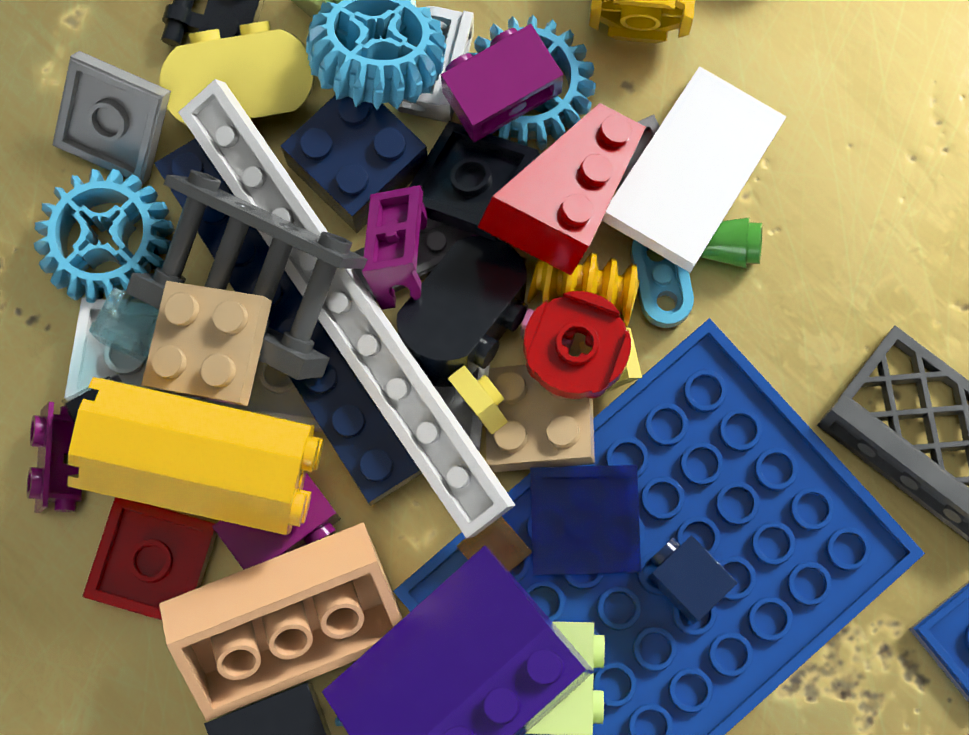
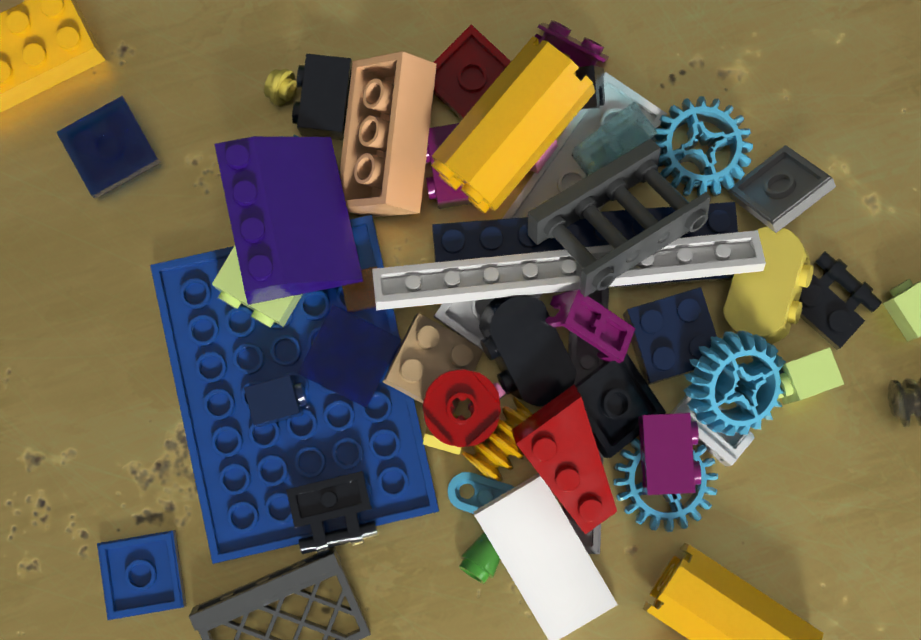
camera: 120 degrees right, 5 degrees up
tan plate [141,281,272,407] -> none
light yellow plate [448,365,508,435] -> none
none -> black plate [286,471,378,555]

